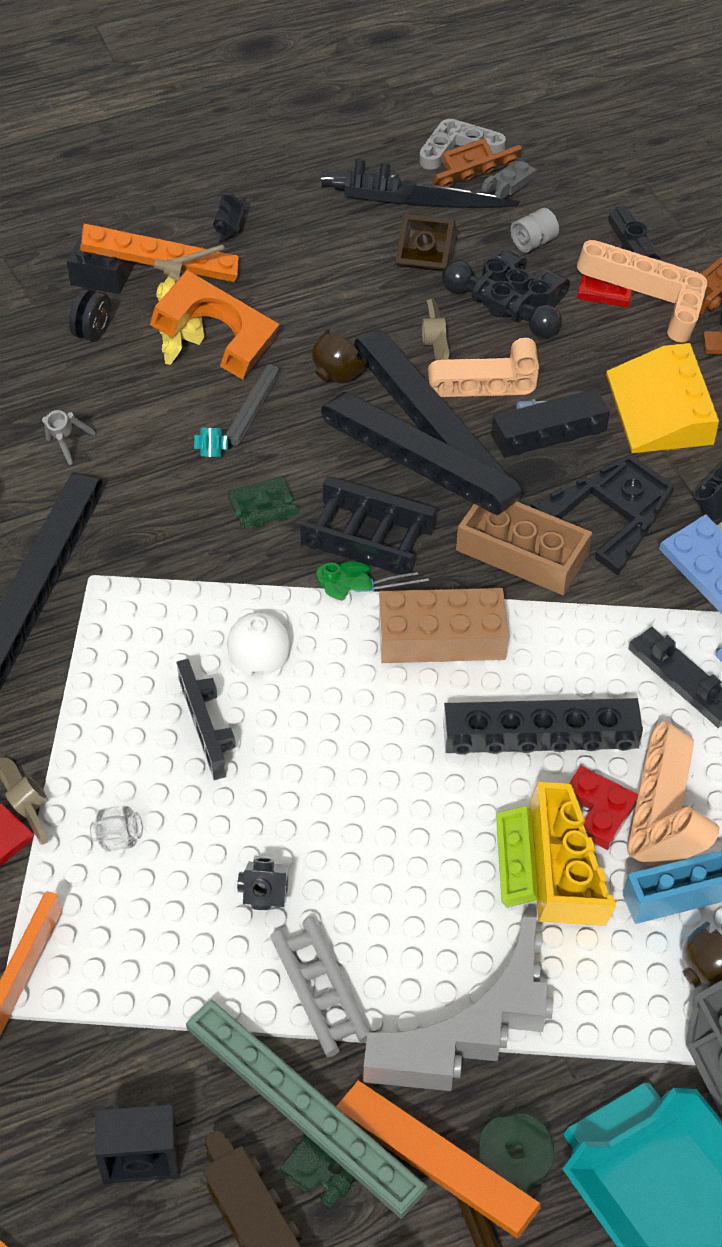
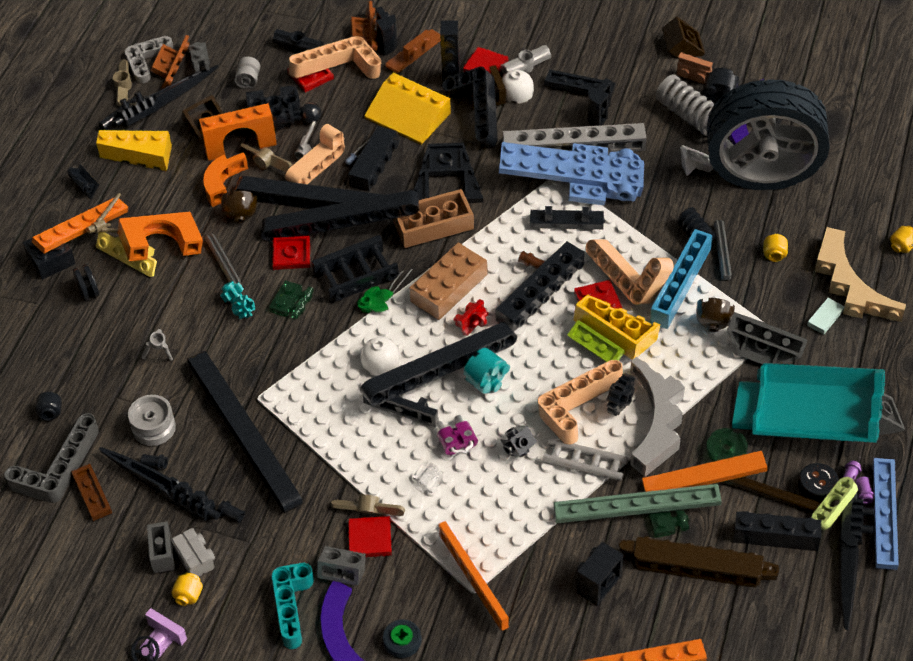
camera: 45 degrees left, 0 degrees up
none -> yellow wedge [96,130,172,171]
none -> dark tan piece [113,59,132,106]
none -> orange arch [199,103,277,161]
none -> orange arch [203,153,248,207]
none -> teal gear [231,295,255,319]
none -> red tile [273,236,310,270]
none -> light grey plant [294,121,316,160]
none -> black beam [360,322,518,406]
none -> magenta piece [436,415,478,455]
none -> red hips [454,299,489,336]
none -> teal brick [463,348,510,394]
none -> reddish brown pin [518,251,545,269]
none -> light nougat beam [538,360,623,444]
none -> black gear [606,373,635,416]

